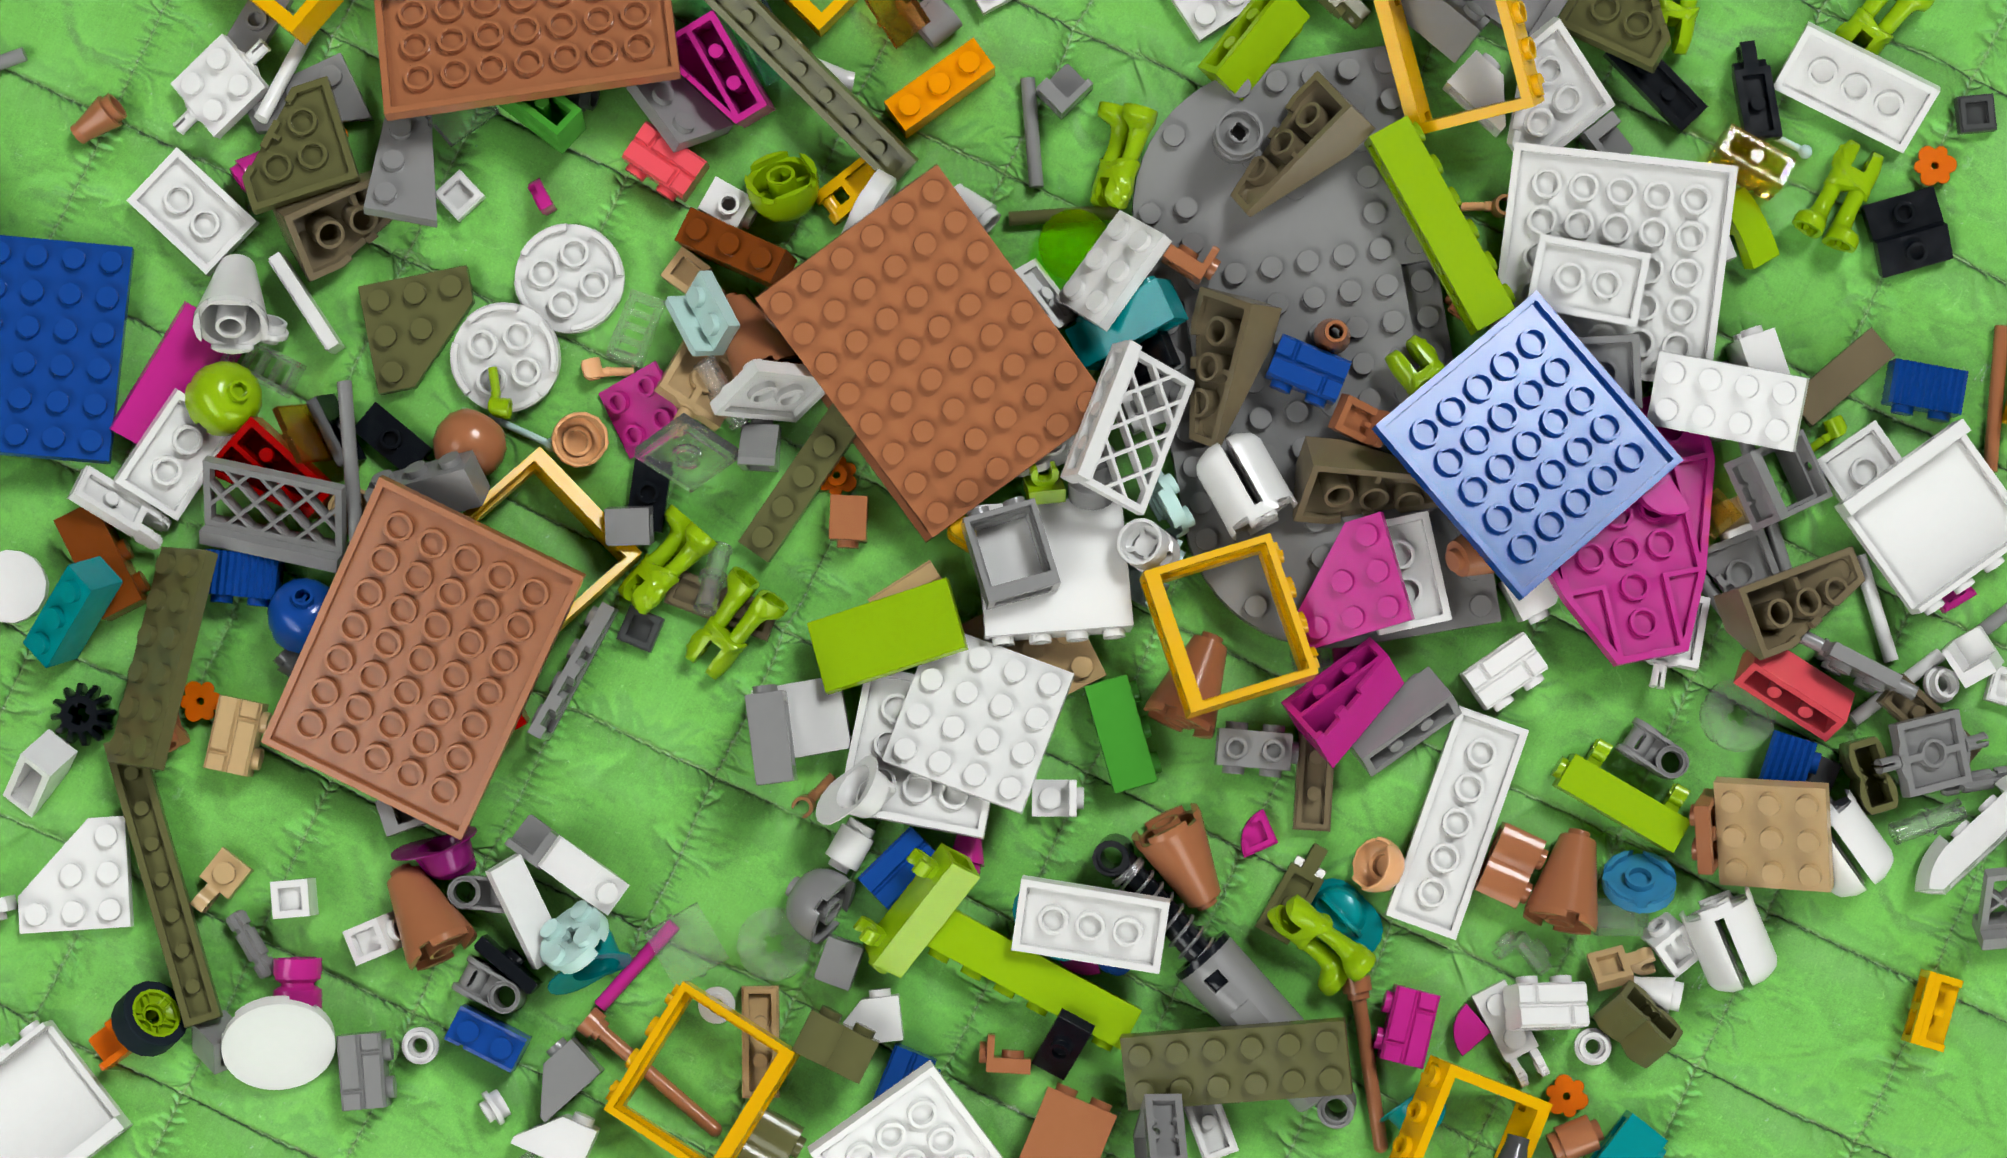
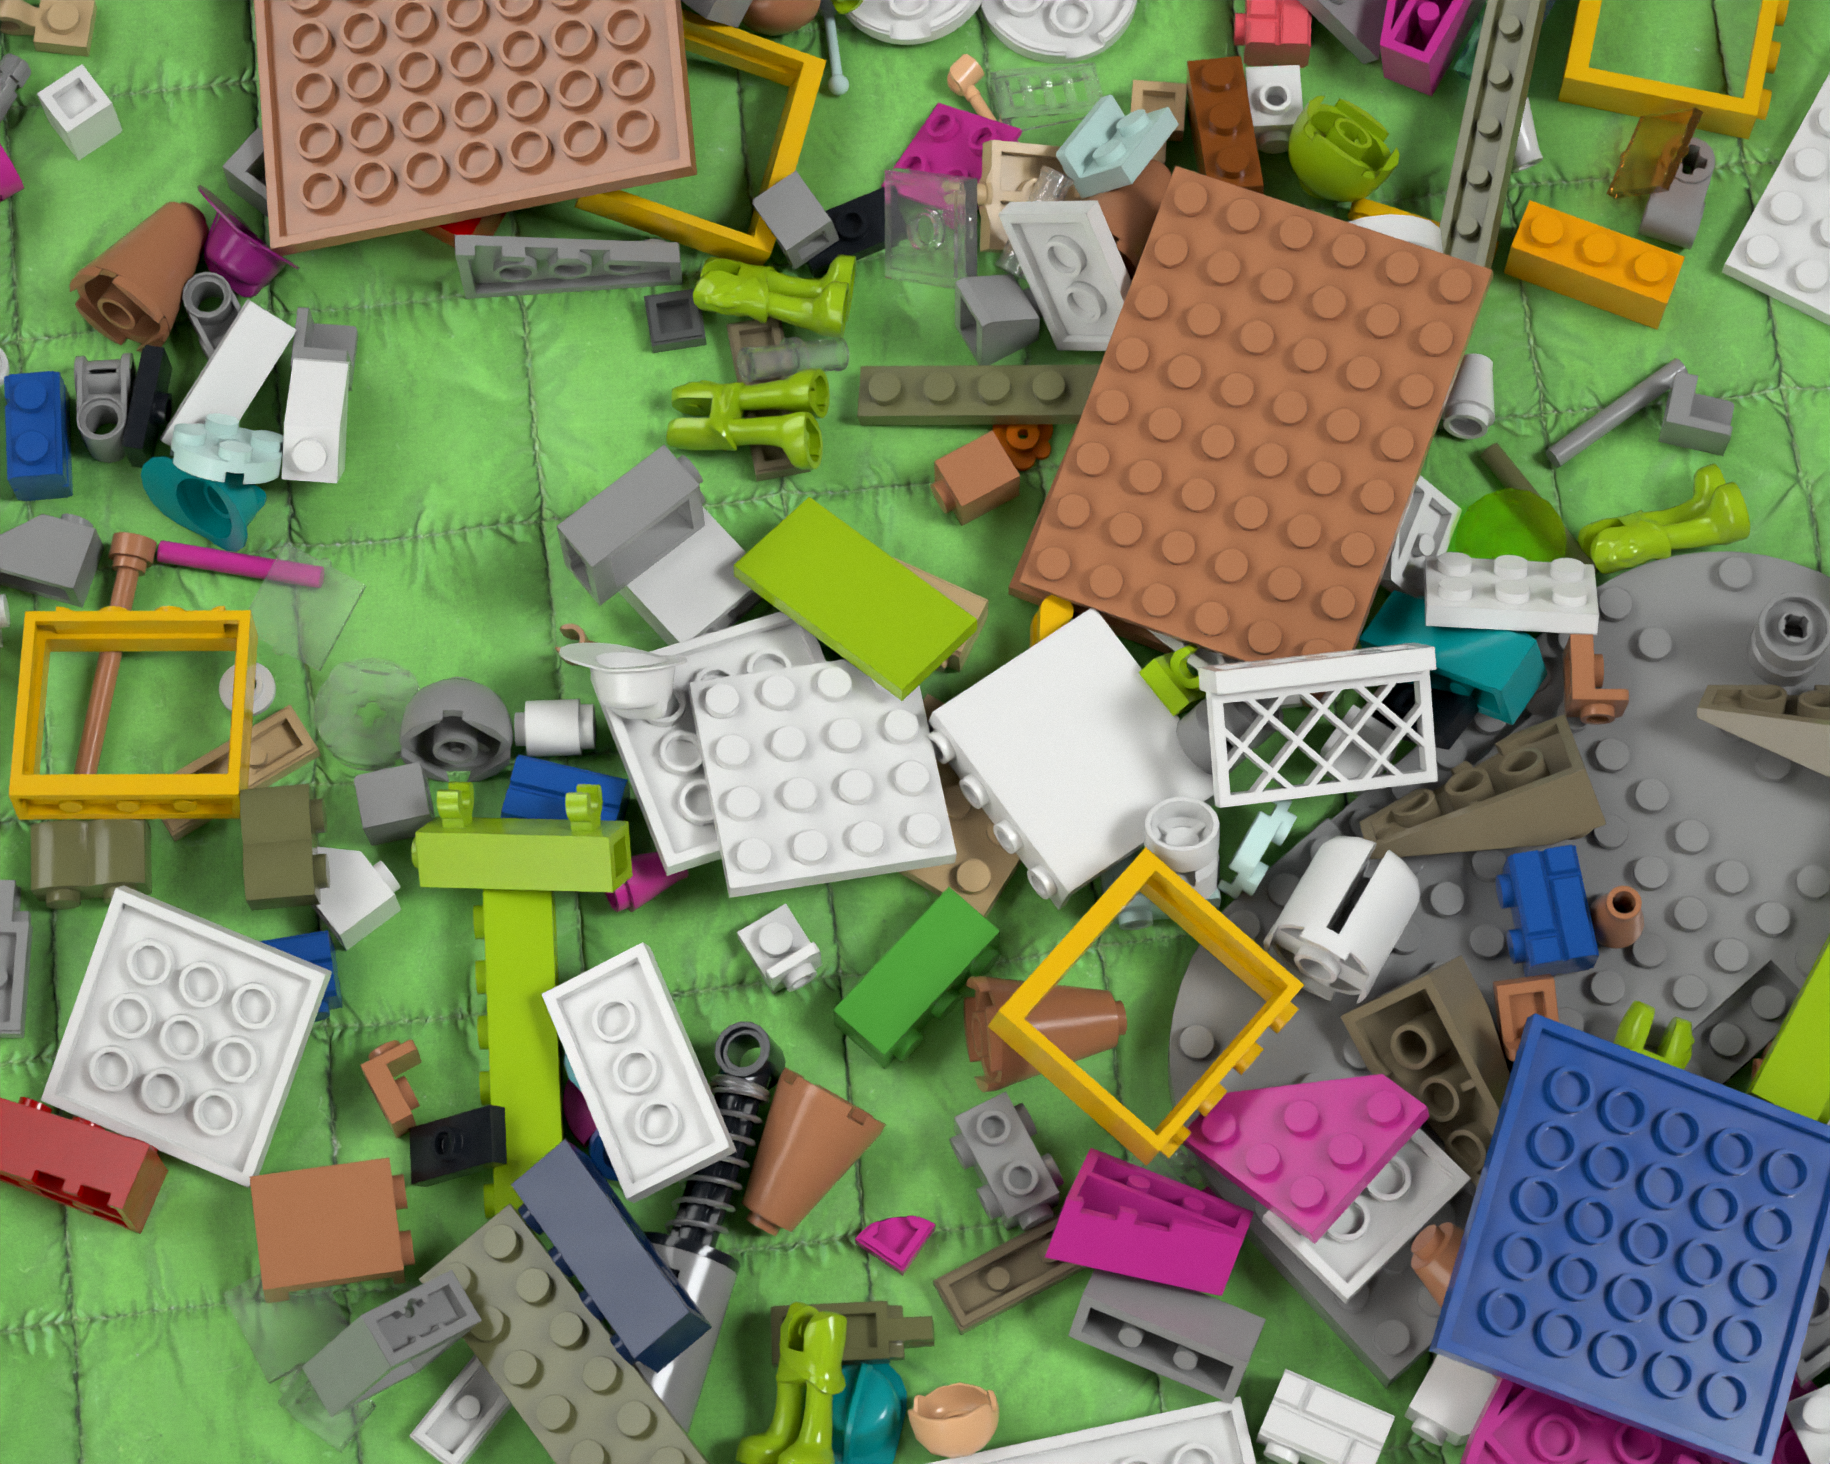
camera: 60 degrees right, 15 degrees down
white bracket [342,911,402,966] -> none
light nougat hair [551,412,609,468] -> none
light grey window [961,496,1061,610] -> none
none -> brick [511,1139,712,1373]

